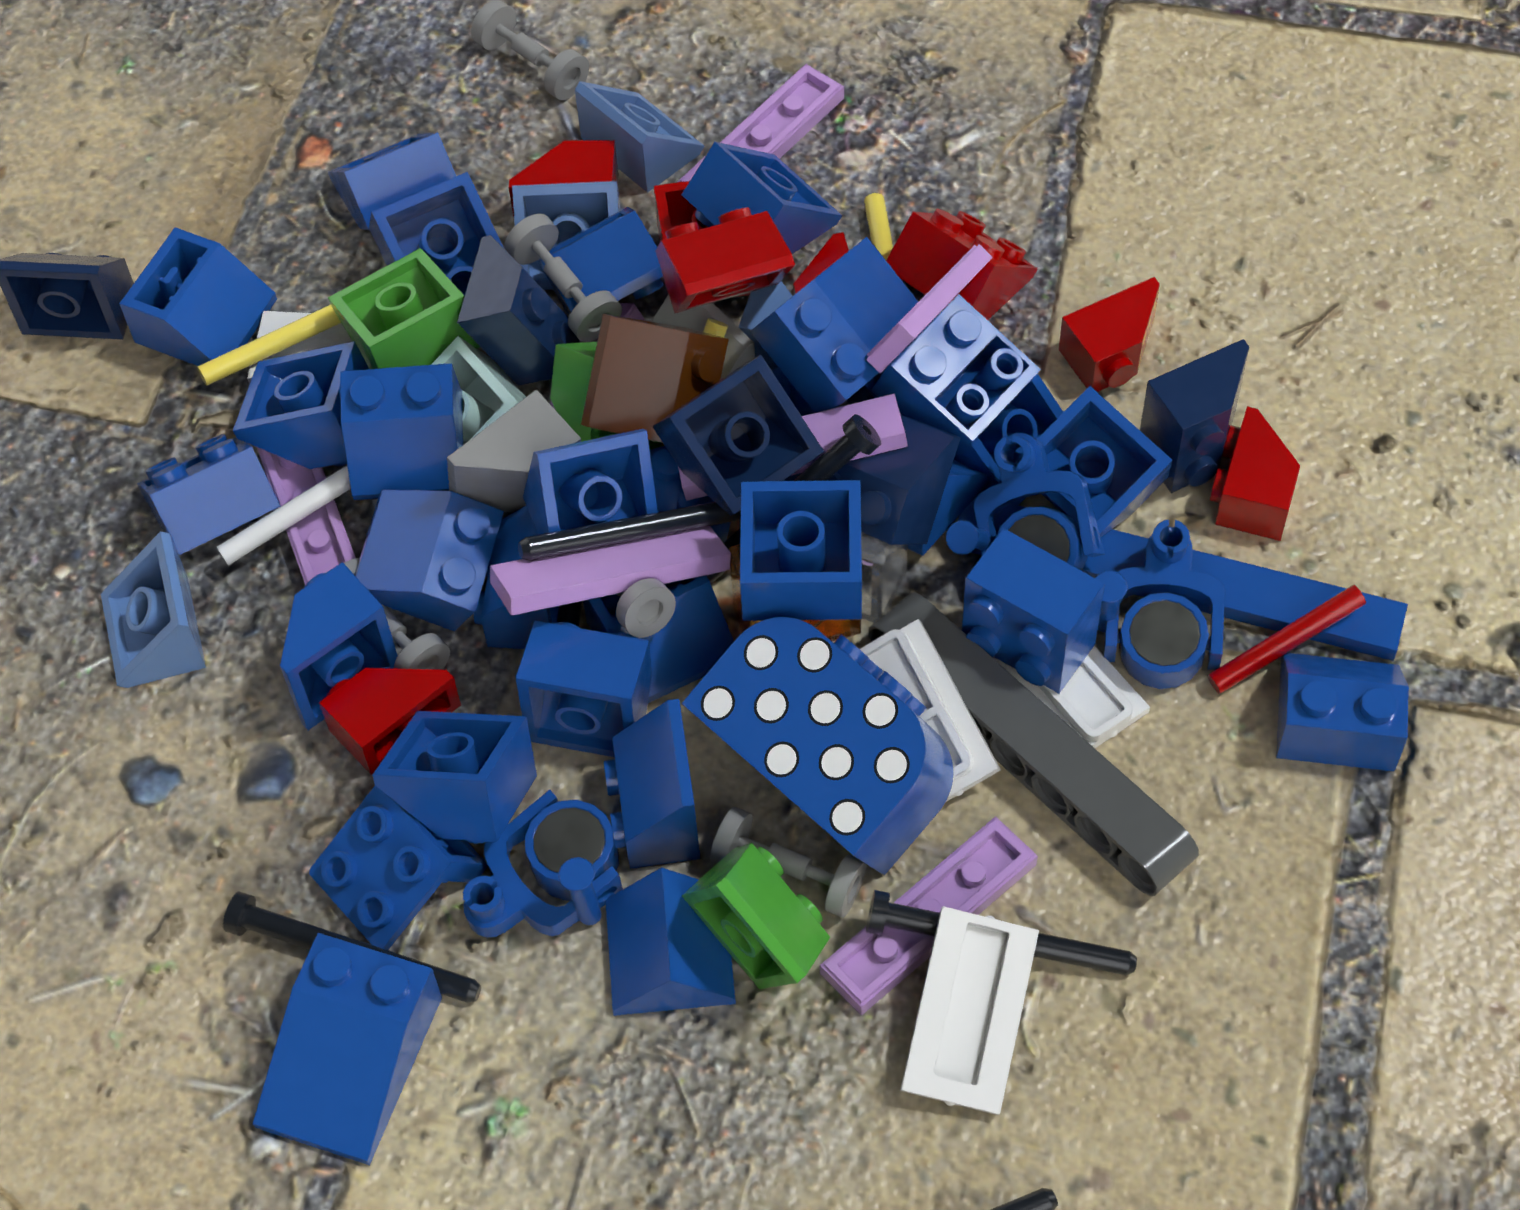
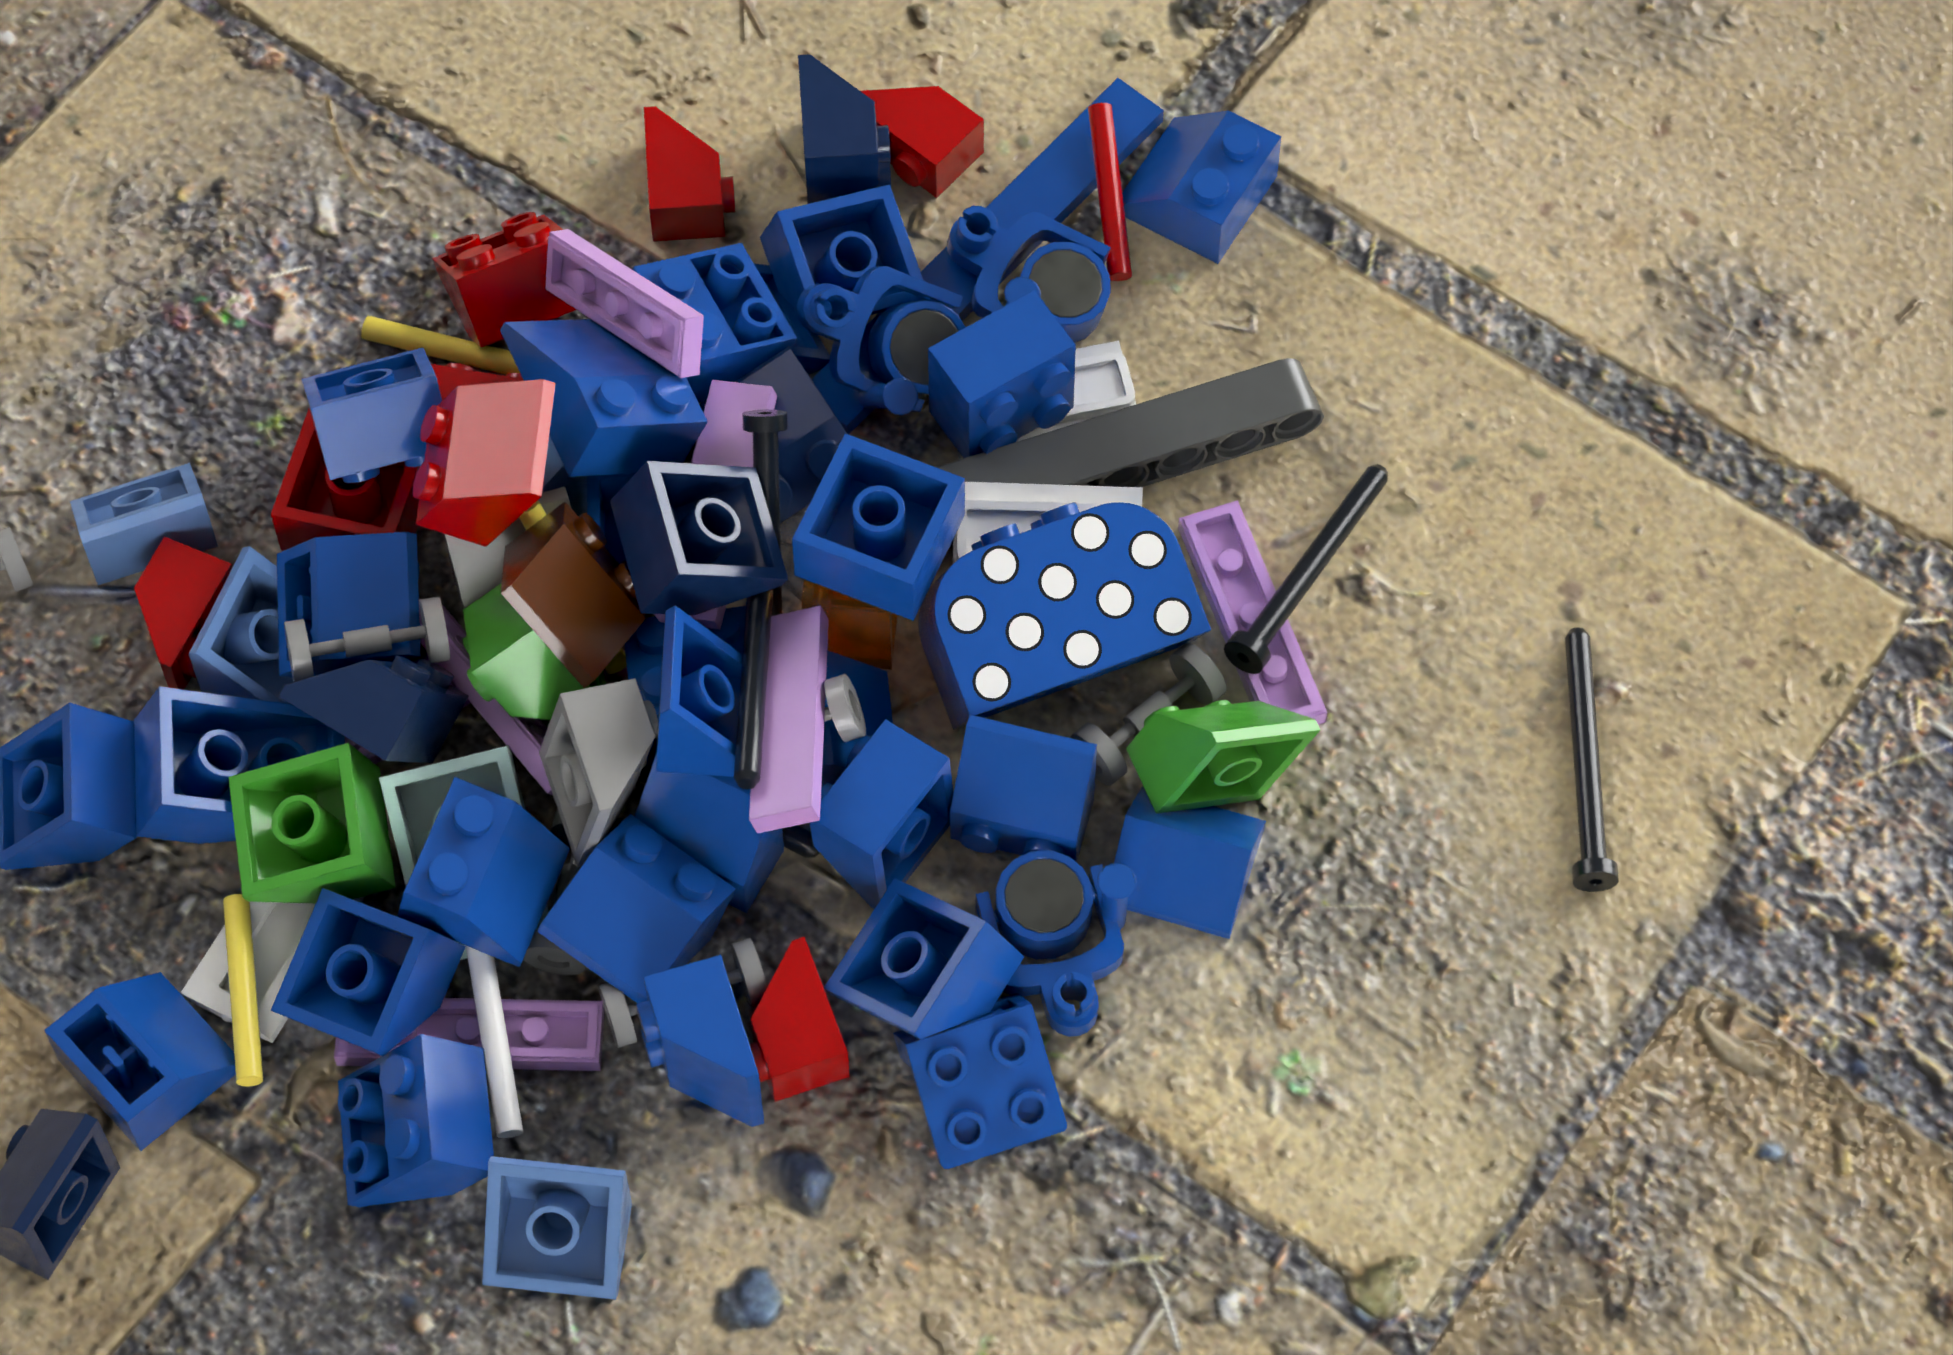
camera: 70 degrees left, 5 degrees up
black bar [223,891,481,1003] -> none
blue slope [253,933,442,1166] -> none
lavender tile [677,64,844,182] -> none
white piece [900,906,1039,1115] -> none

